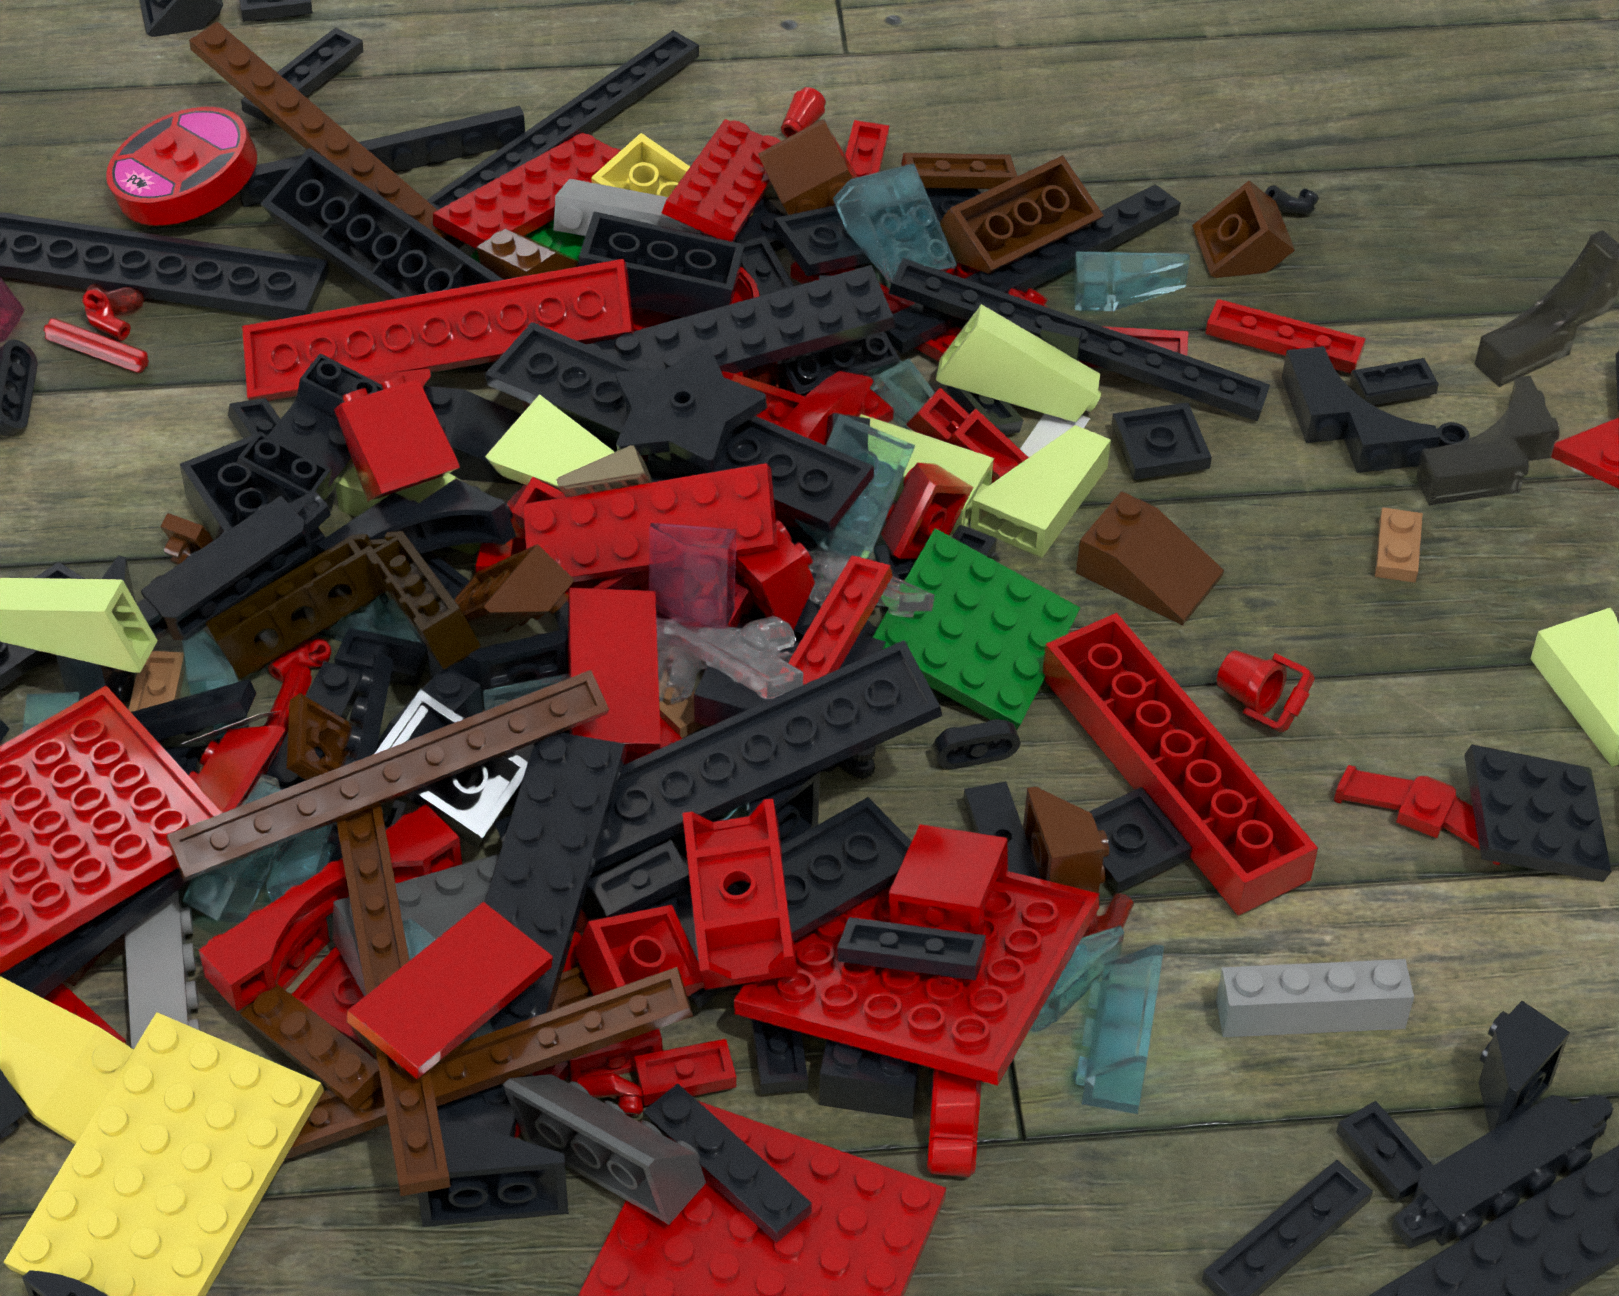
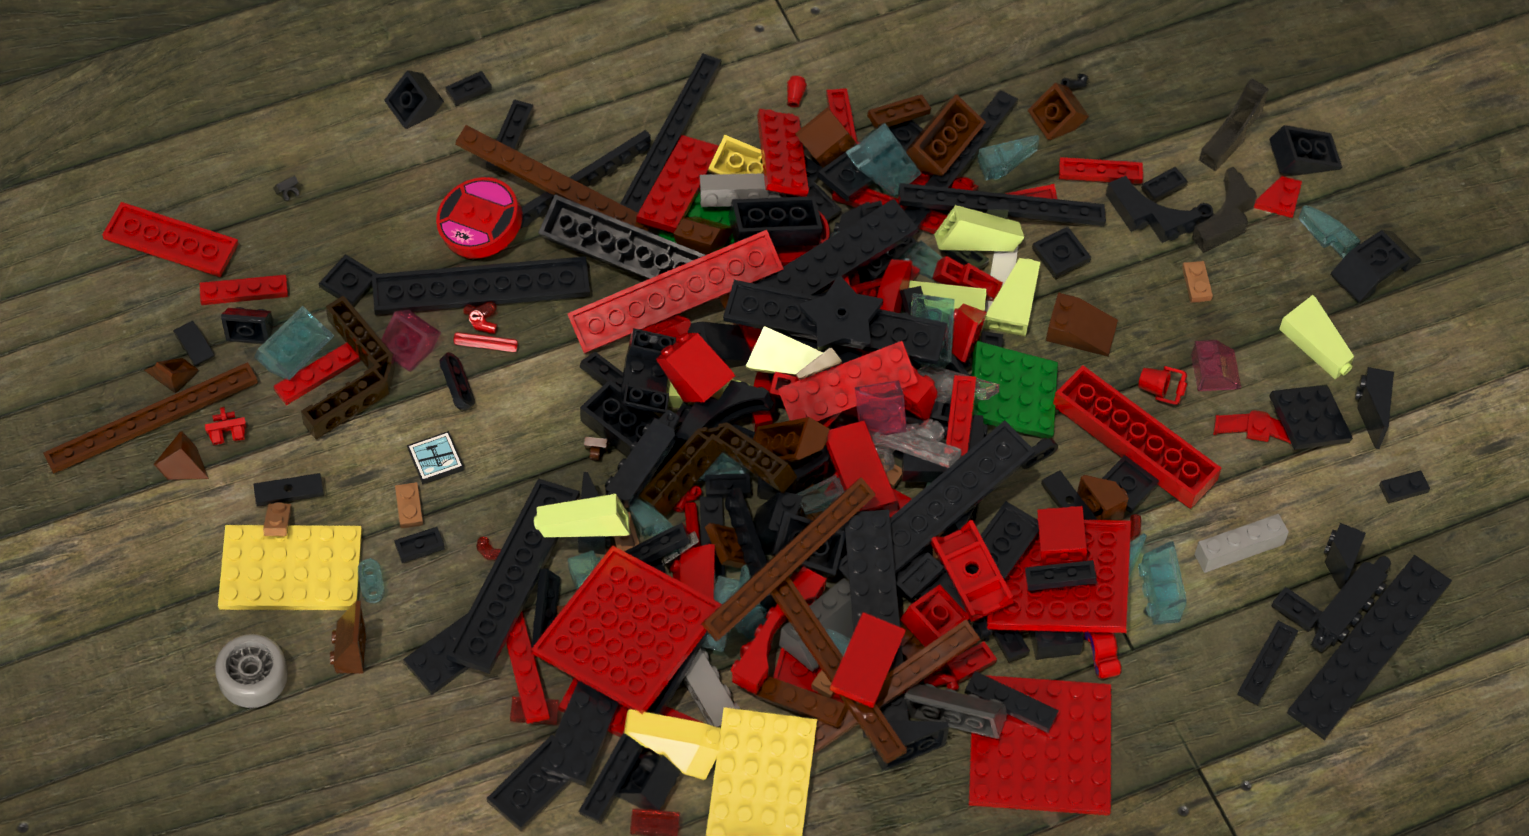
camera: 20 degrees left, 10 degrees up
none -> black plate [973,617,993,642]
none -> clear pink slope [1191,340,1241,391]

